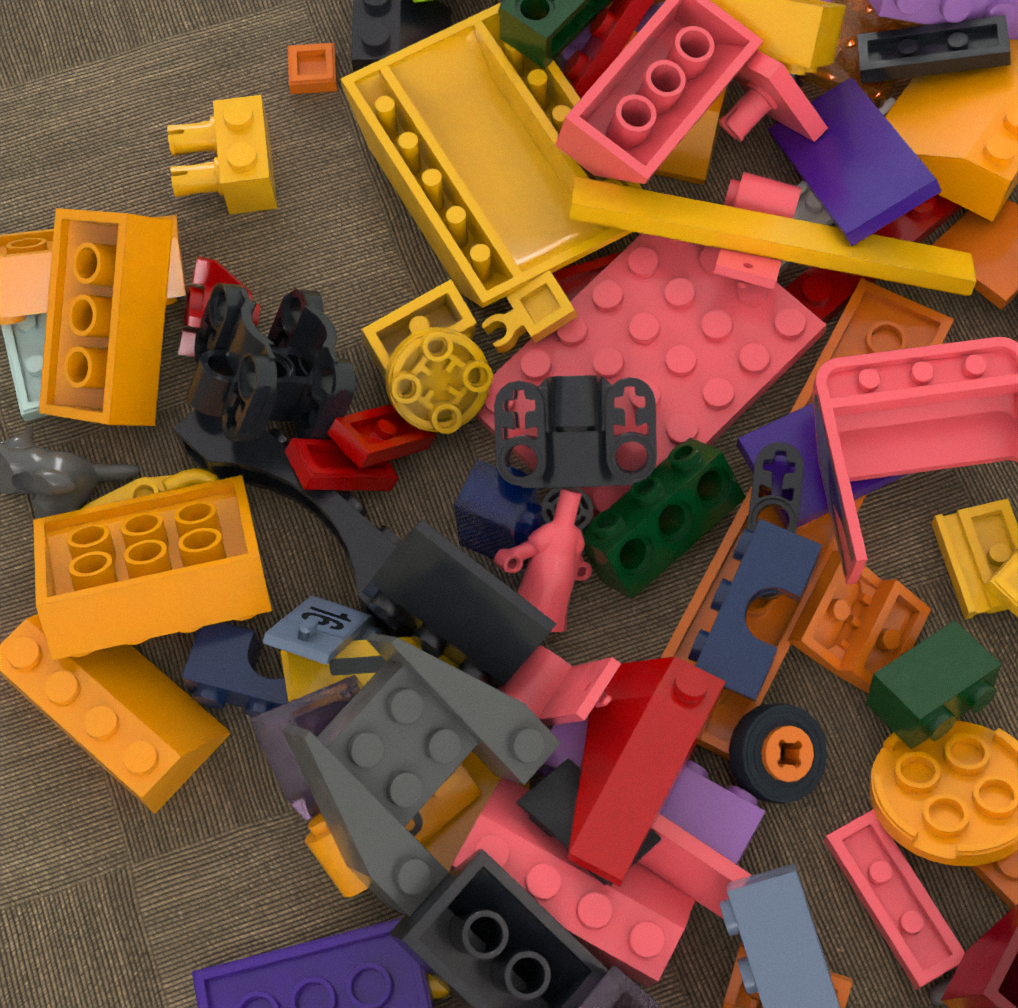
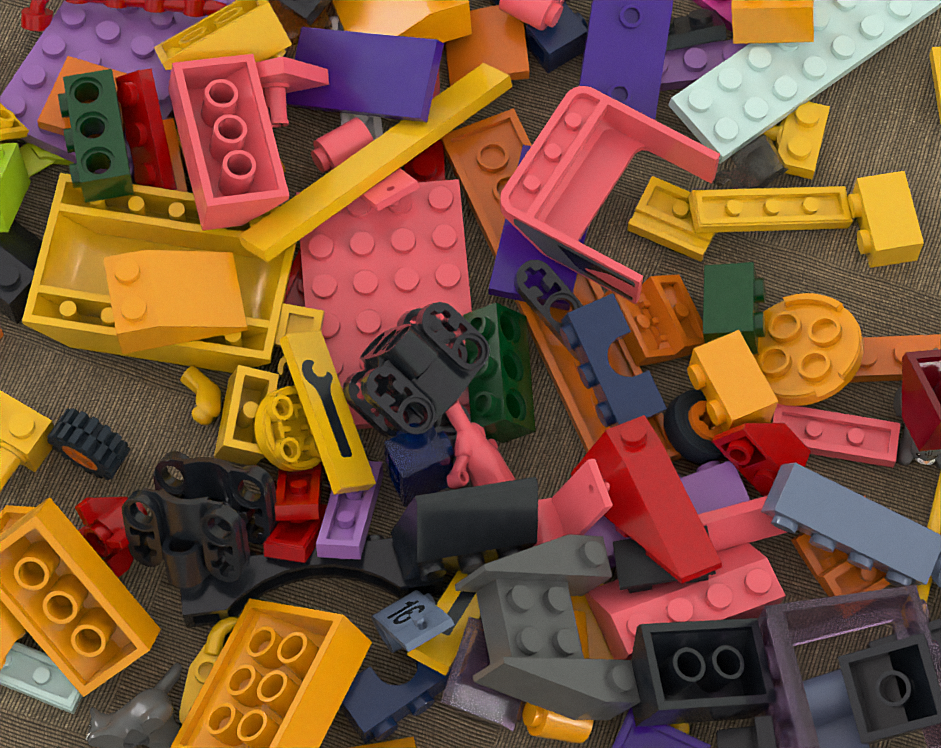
camera: 55 degrees left, 0 degrees up
none -> black wheel [47,408,131,480]
none -> light orange slope [103,250,248,354]
none -> yellow arm [180,366,222,426]
none -> yellow tile [279,330,376,495]
none -> medium lavender plate [316,461,384,559]
none -> light orange slope [687,330,778,432]
none -> red slope [712,423,811,497]

